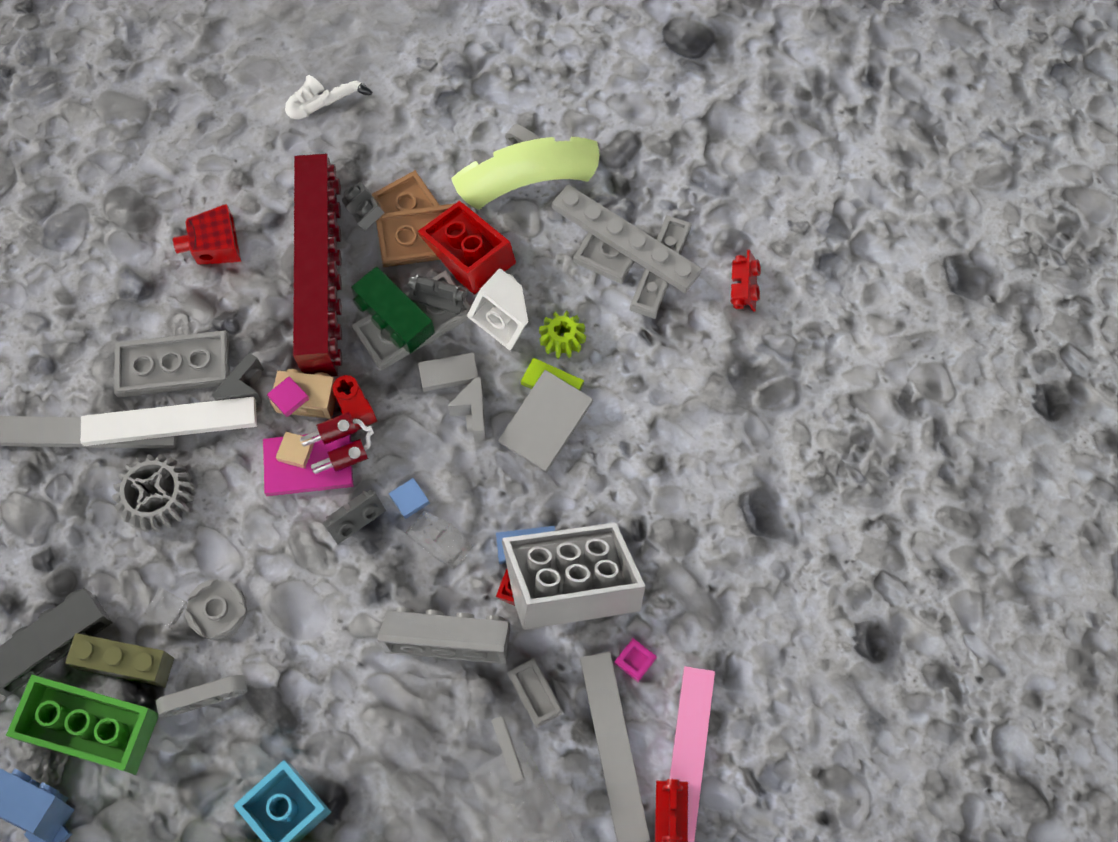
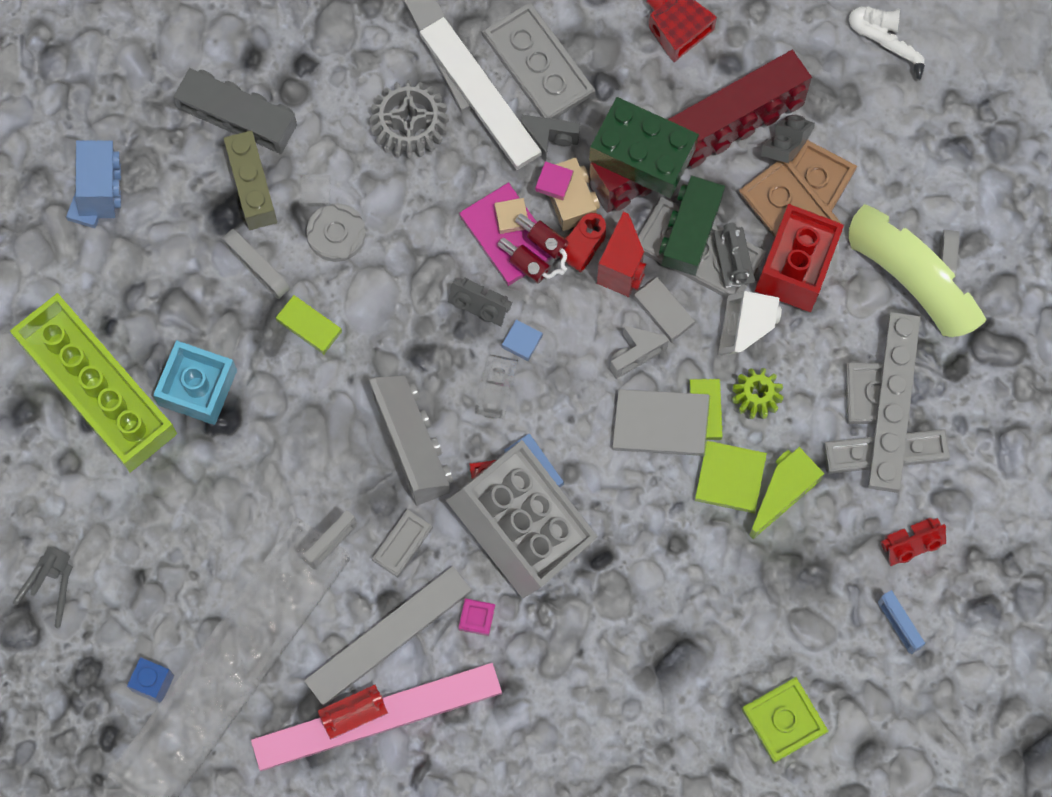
camera: 60 degrees right, 5 degrees up
bright green brick [6,674,159,775] -> none
none -> lime tile [276,295,342,354]
none -> dark green brick [589,97,699,198]
none -> red slope [597,212,647,297]
none -> lime tile [695,441,767,514]
none -> lime tile [742,677,829,764]
none -> lime slope [749,447,824,540]
none -> medium blue tile [878,590,926,654]

